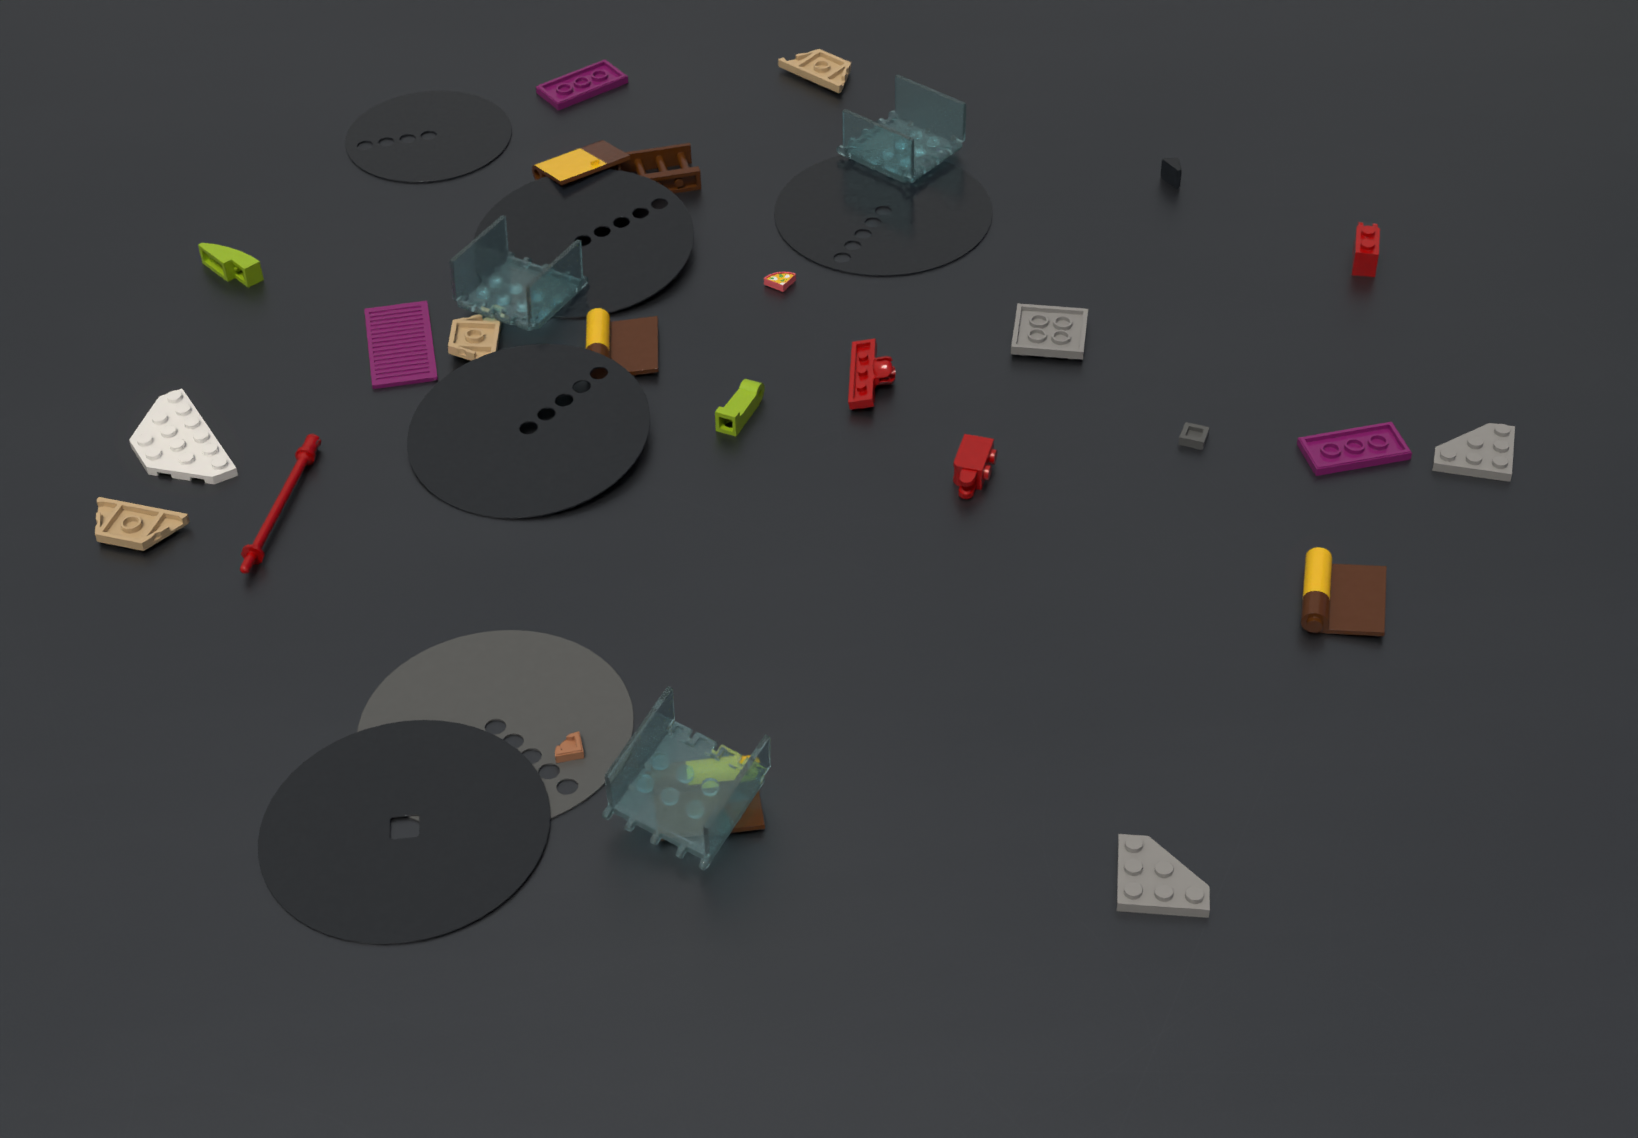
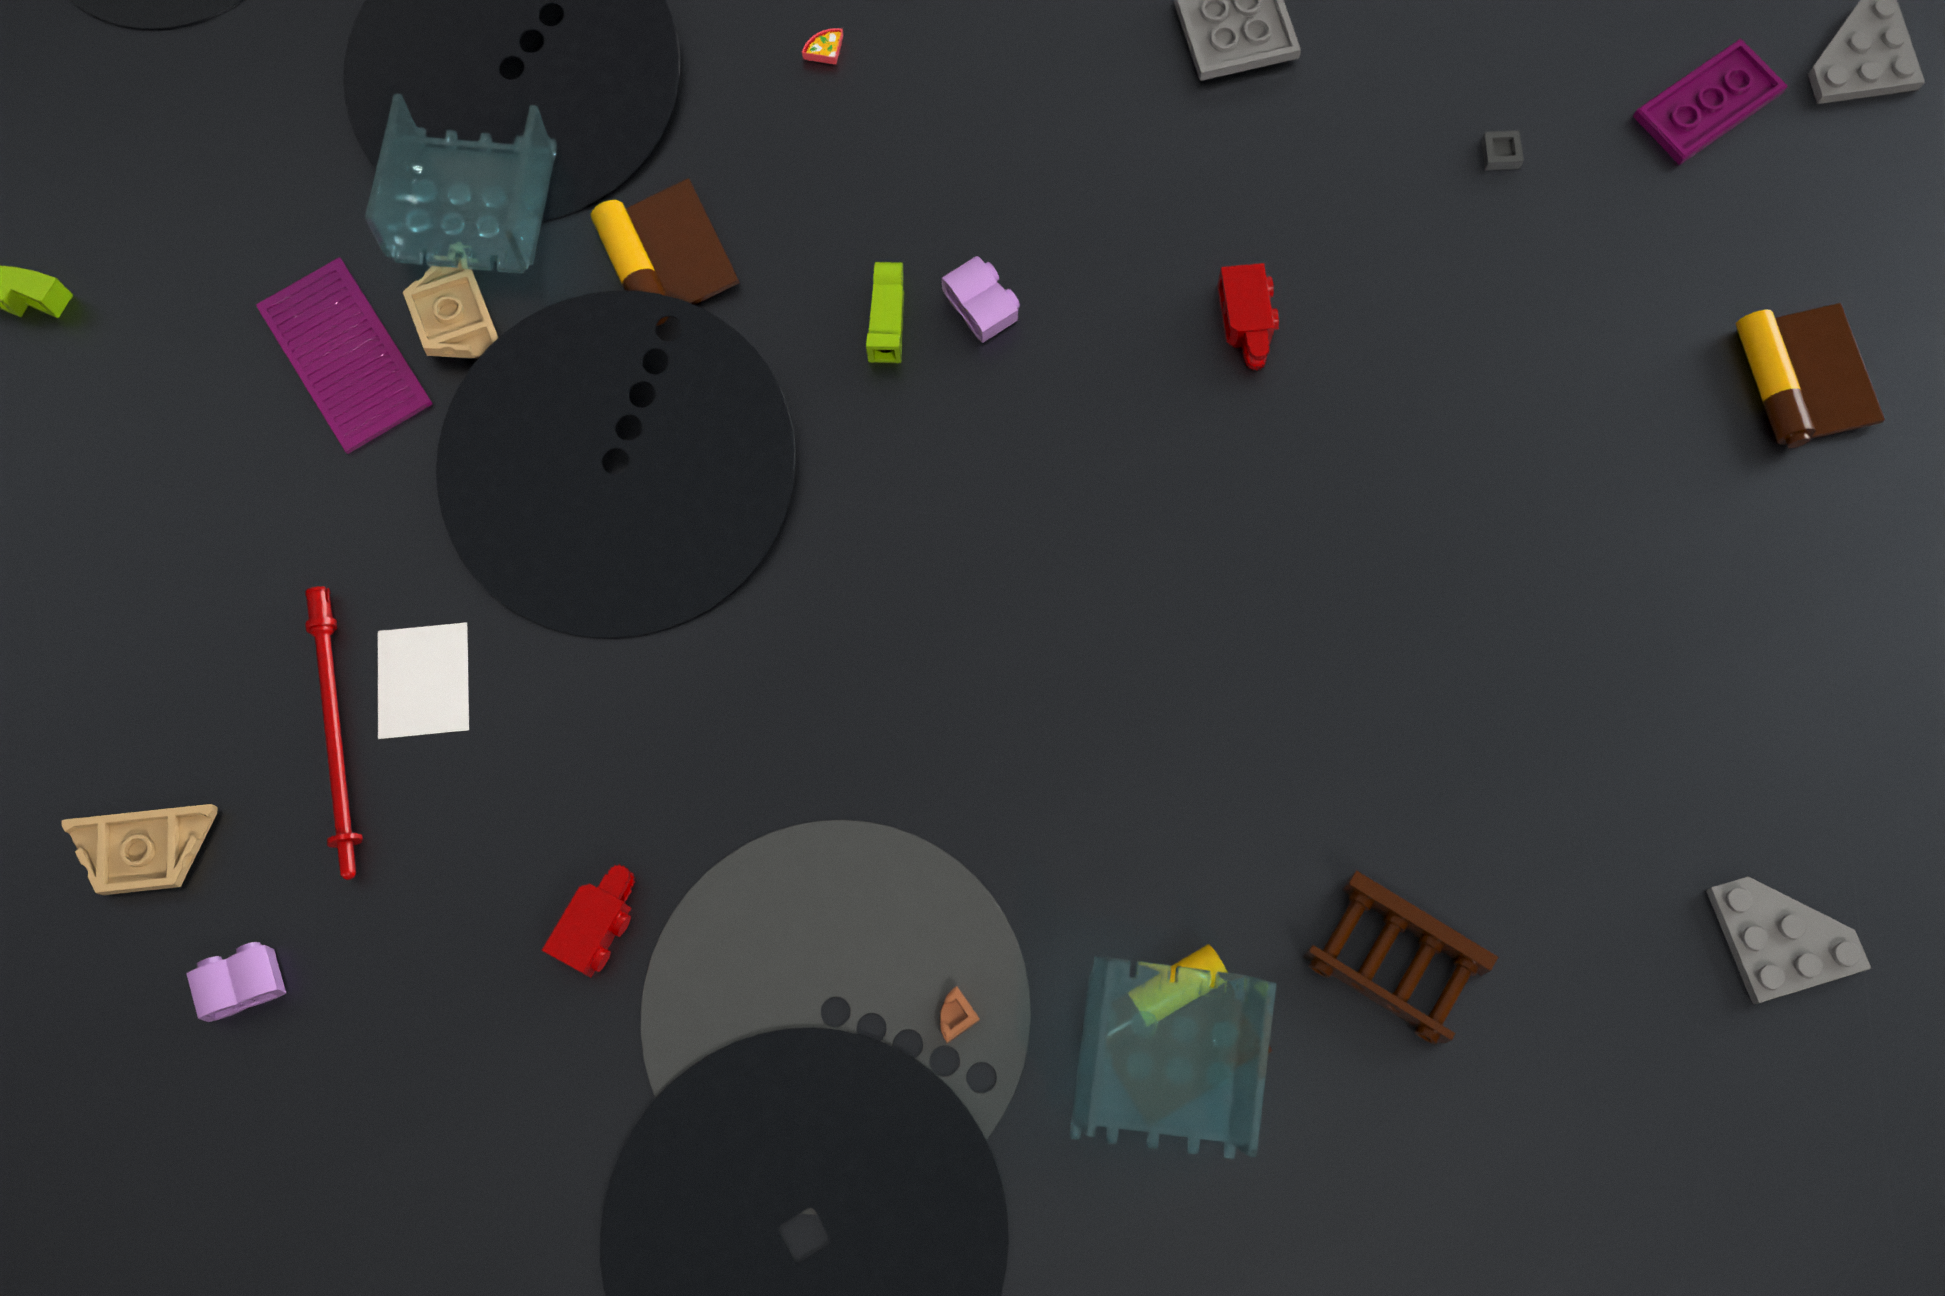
camera: 20 degrees left, 30 degrees up
white plate [129,389,238,484] -> none
red plate [848,339,896,410] -> none
none -> lavender brick [186,942,286,1022]
none -> white sticker [378,622,469,739]
none -> red hinge [542,864,636,978]
none -> lavender brick [942,256,1020,343]
none -> reddish brown fence [1303,870,1498,1045]

